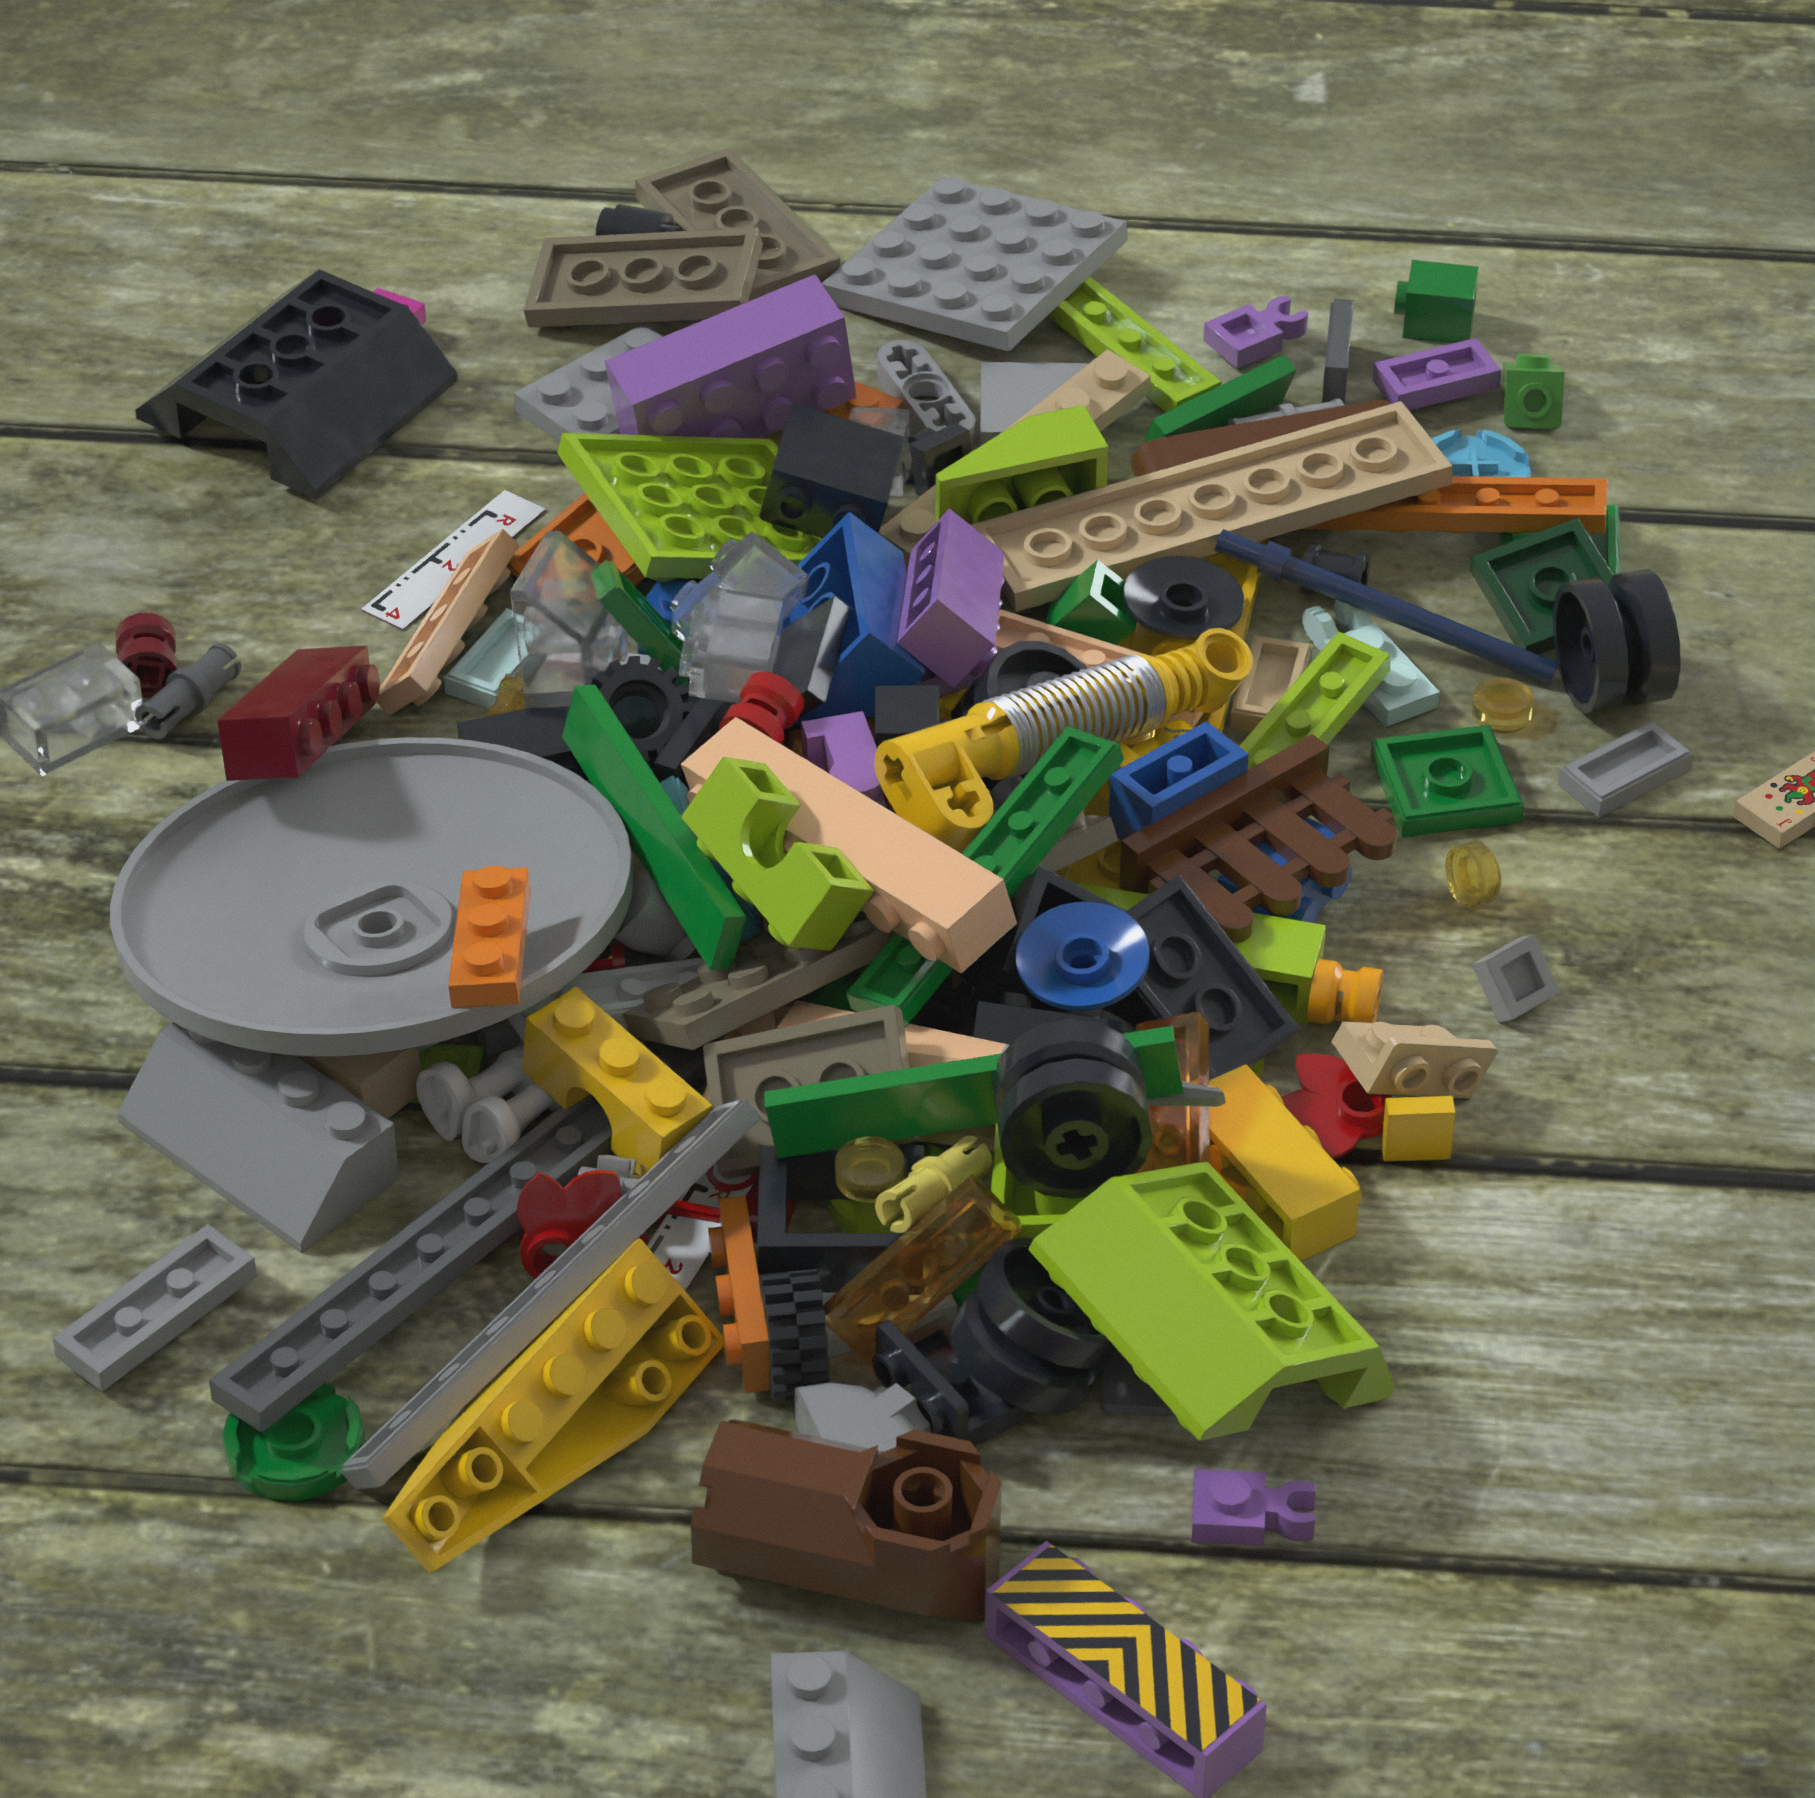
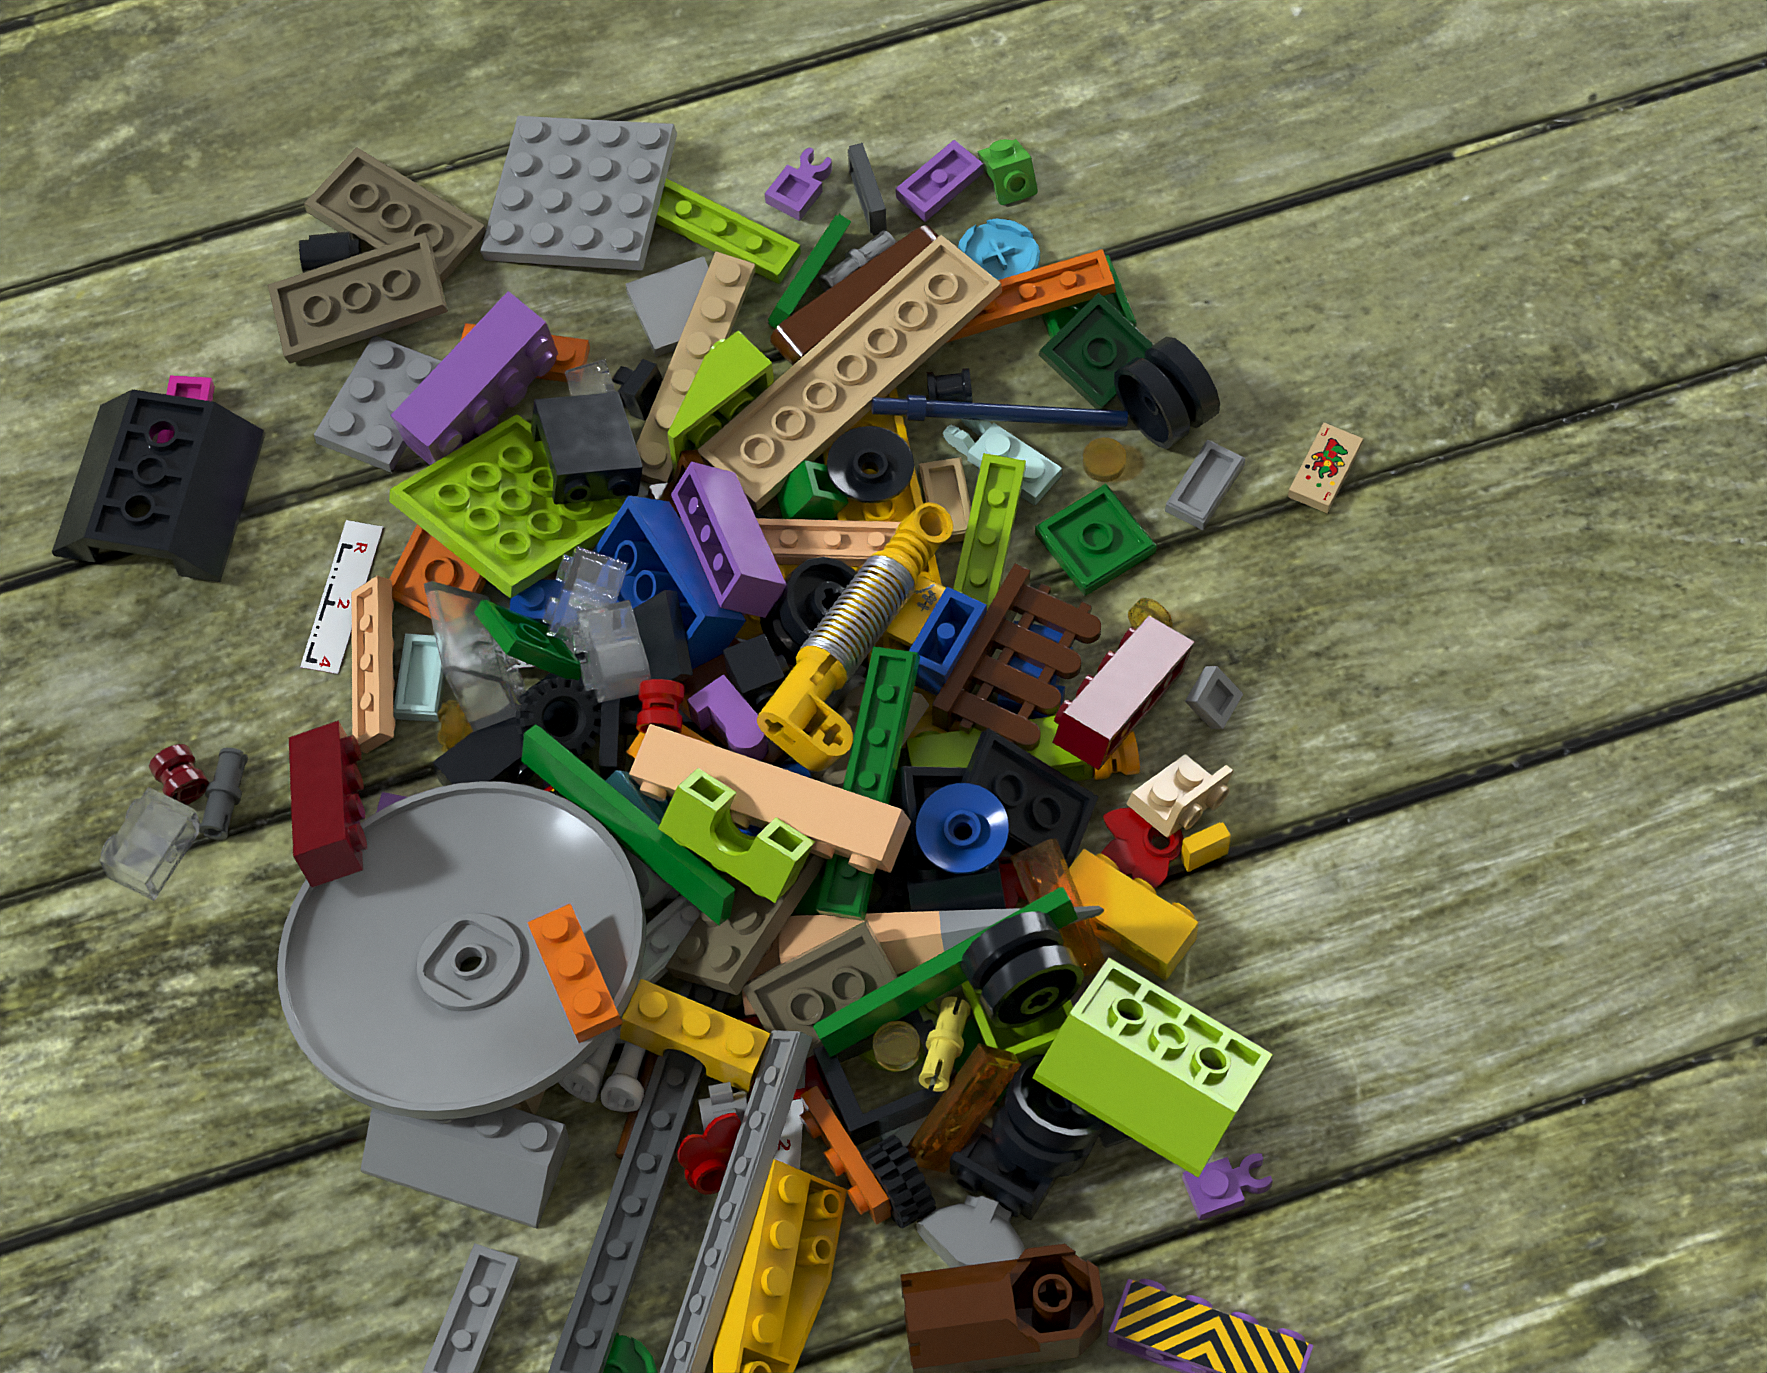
camera: 20 degrees left, 20 degrees up
light grey beam [877,340,975,449] -> none
green brick [1394,260,1479,343] -> none
none -> brick [1052,616,1194,770]

